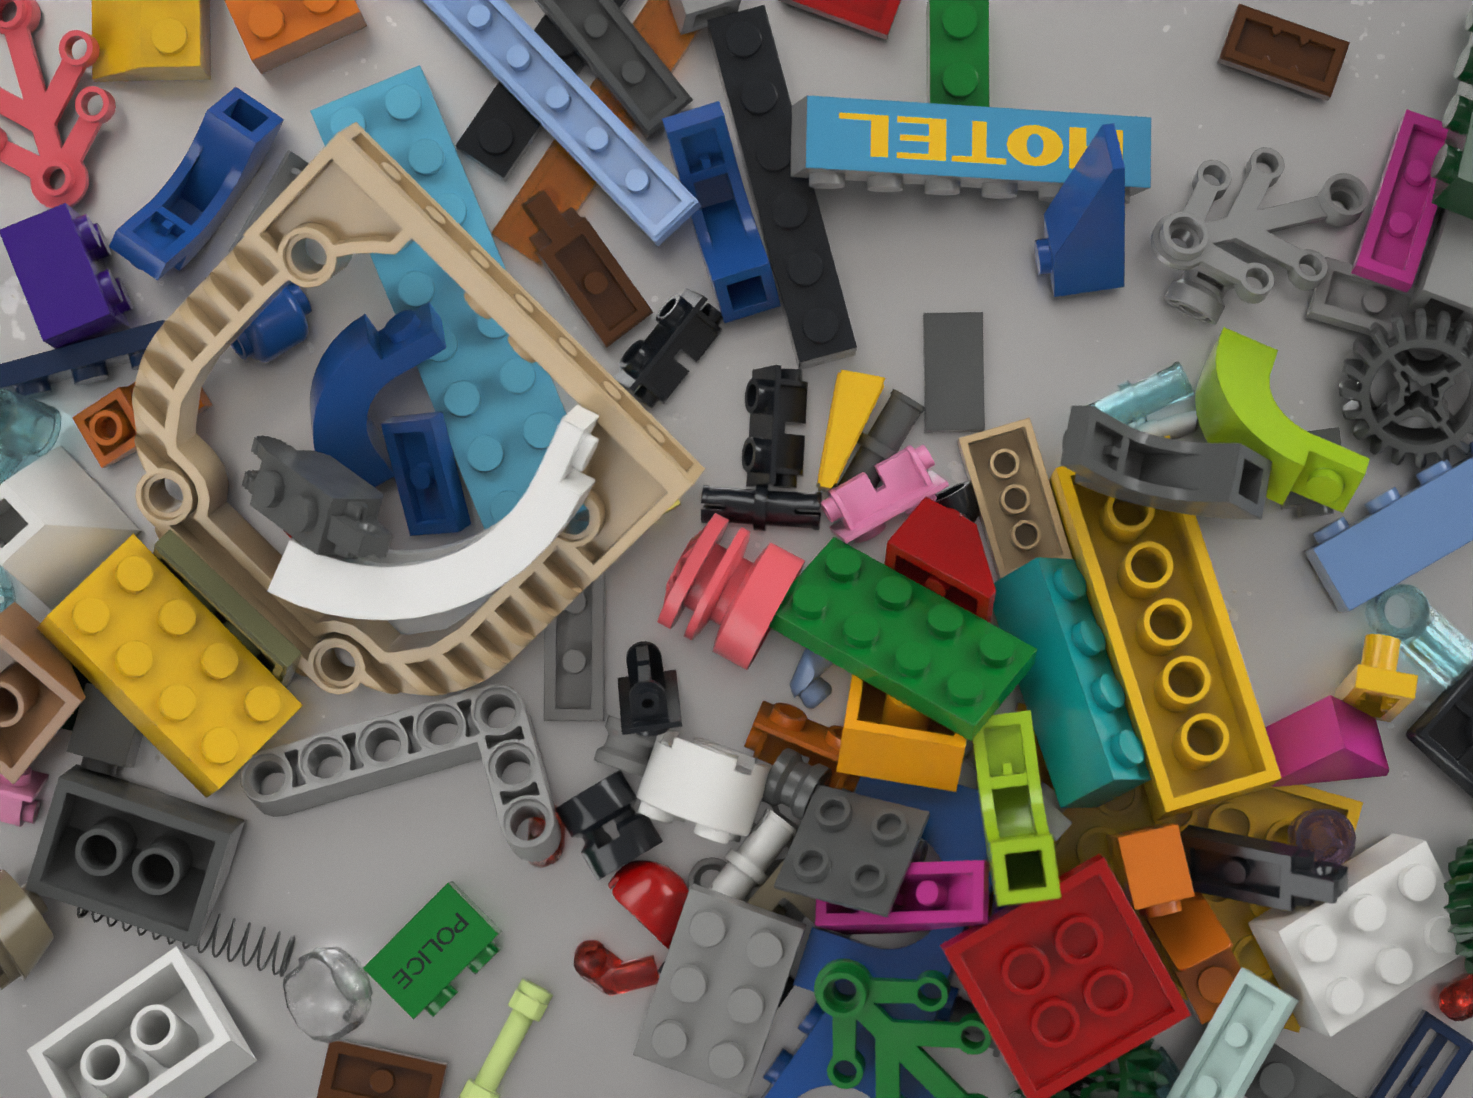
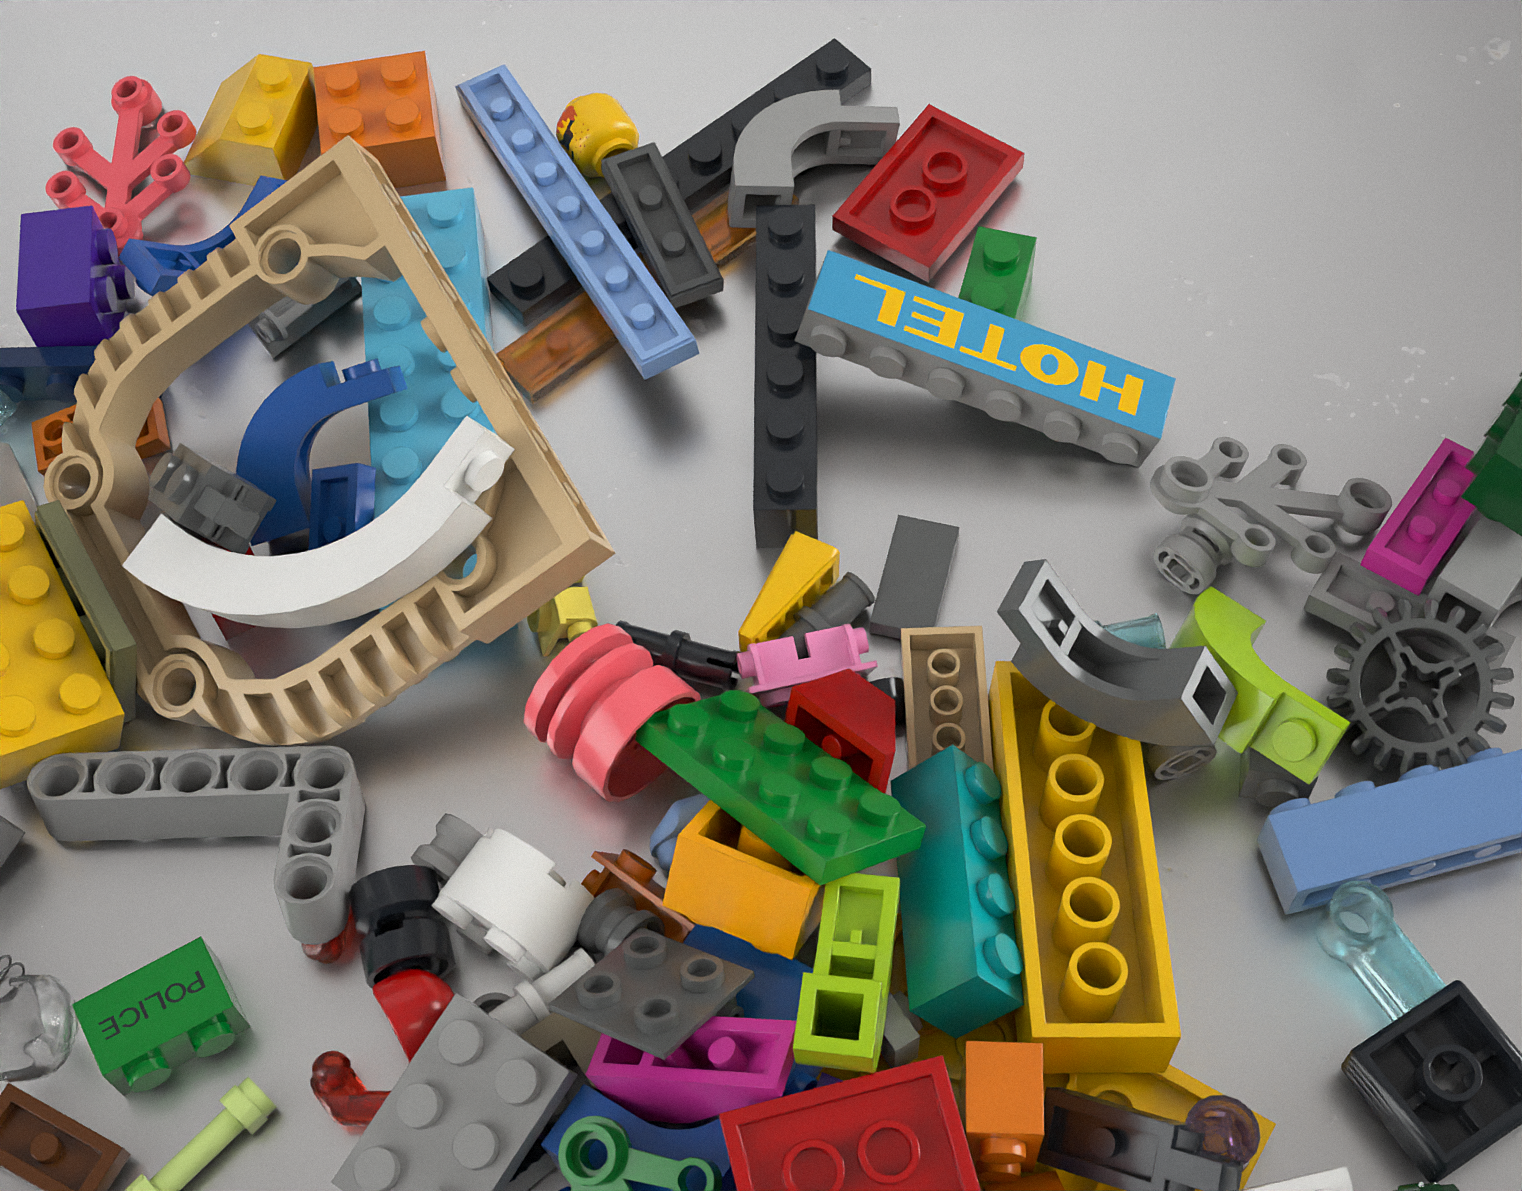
camera: 15 degrees right, 25 degrees down
blue head [230,282,312,363] -> none
reddish brown hinge [521,191,653,348] -> none
light grey plate [544,571,605,721] -> none
black hinge [614,288,723,409] -> none
black hinge [618,641,682,737] -> none
blue arch [662,101,781,323] -> none
black hinge [742,365,808,488] -> none
blue slope [1034,123,1125,297] -> none
reddish brown plate [1217,4,1350,101] -> none
dark pink slope [1265,695,1389,787] -> none
yellow tile [1334,634,1418,722] -> none

